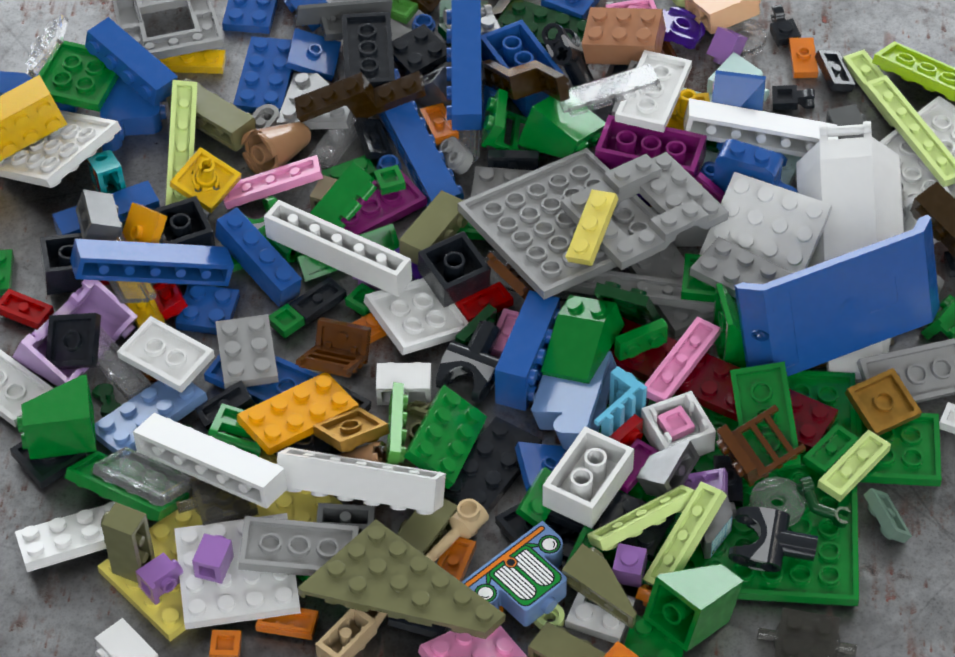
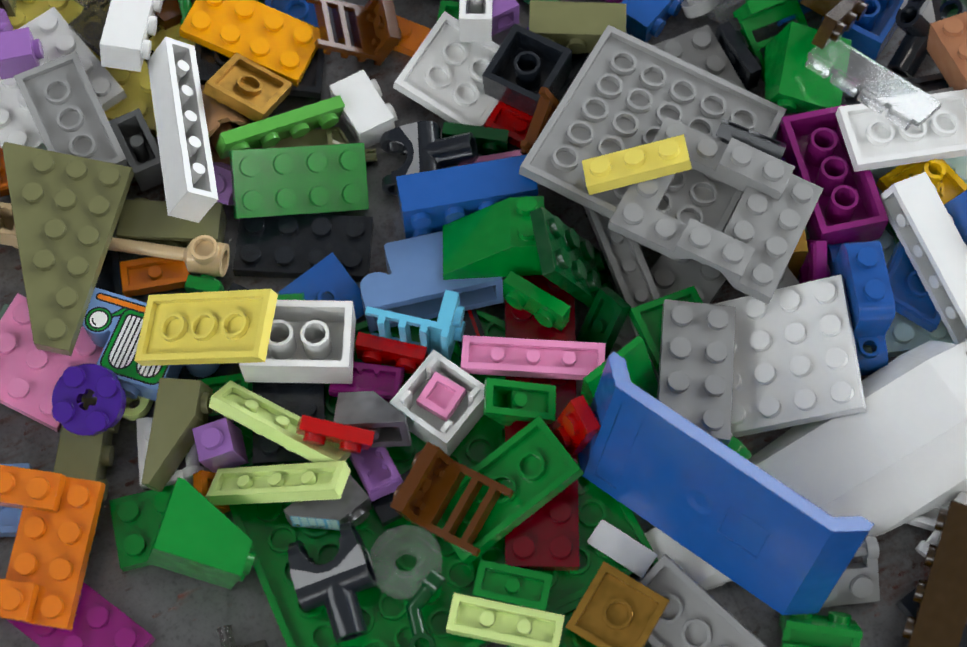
camera: 60 degrees right, 15 degrees up
none -> dark purple plate [52,363,127,436]
none -> light yellow plate [134,289,278,366]
none -> green plate [184,274,225,293]
none -> red plate [296,415,375,454]
none -> green slope [483,377,556,426]
none -> red plate [552,395,601,457]
none -> dark green plate [575,287,631,361]
none -> white sticker [587,520,657,577]
none -> black plate [716,119,786,160]

